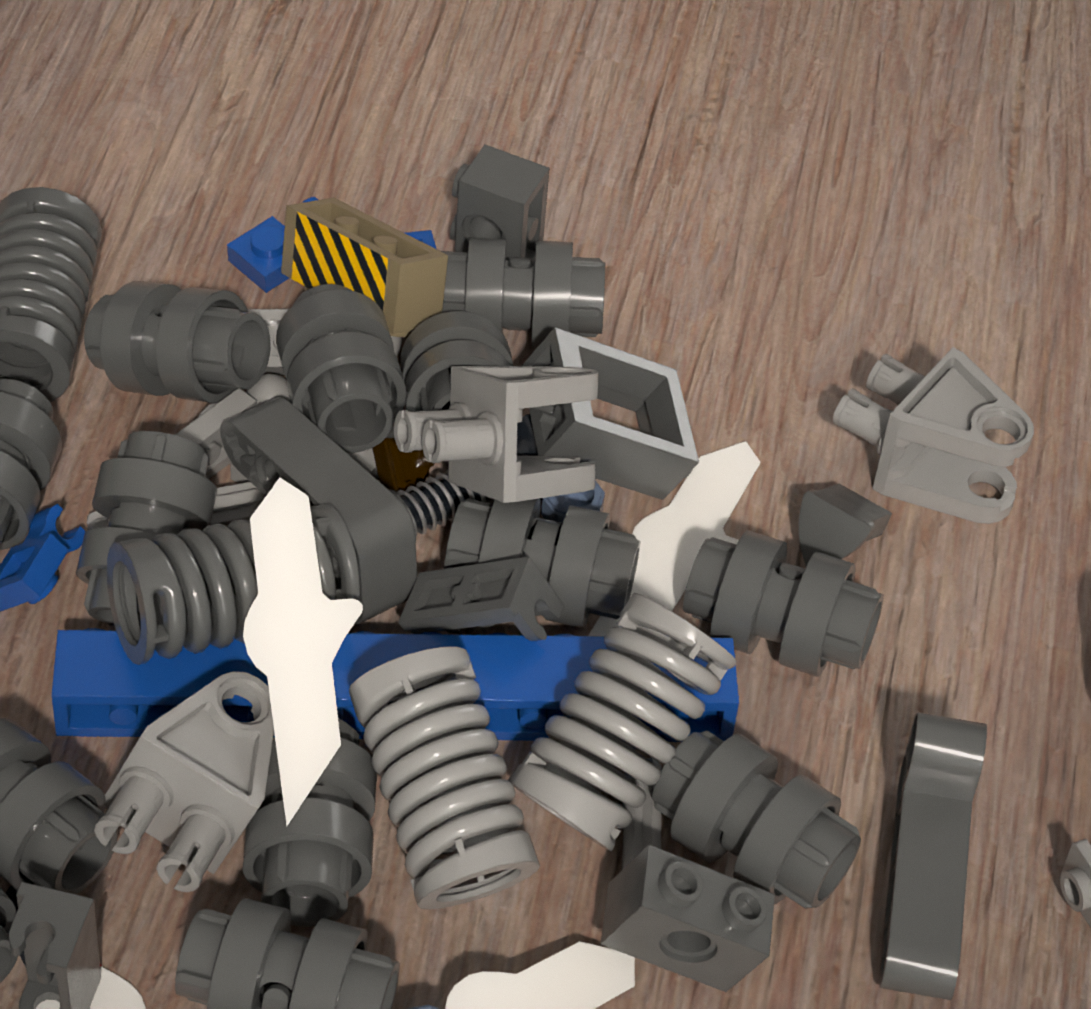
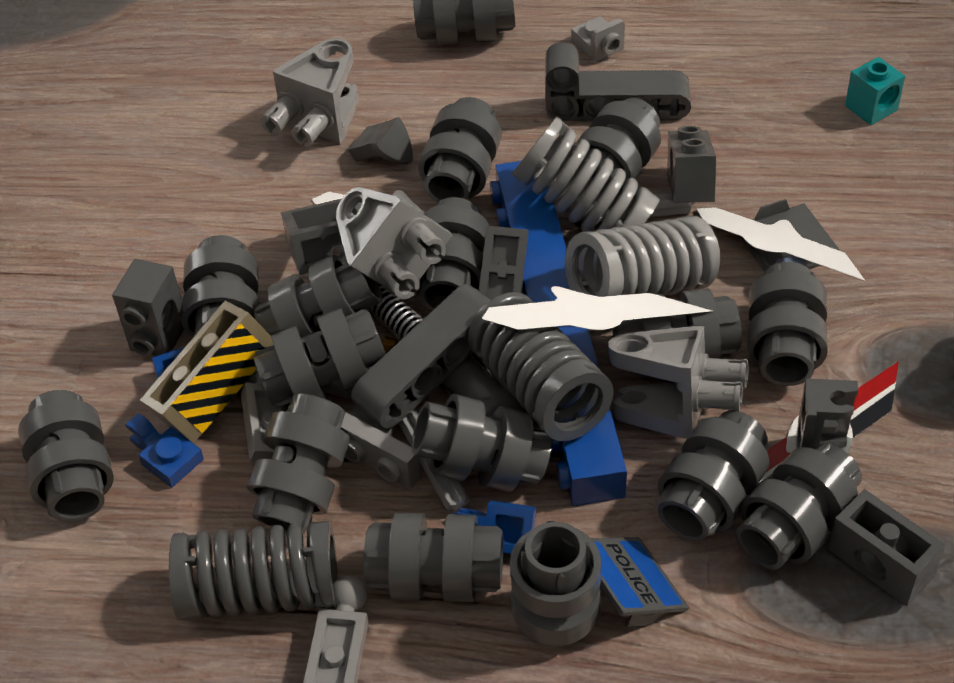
camera: 90 degrees left, 0 degrees up
none -> dark grey piece [18,390,114,522]

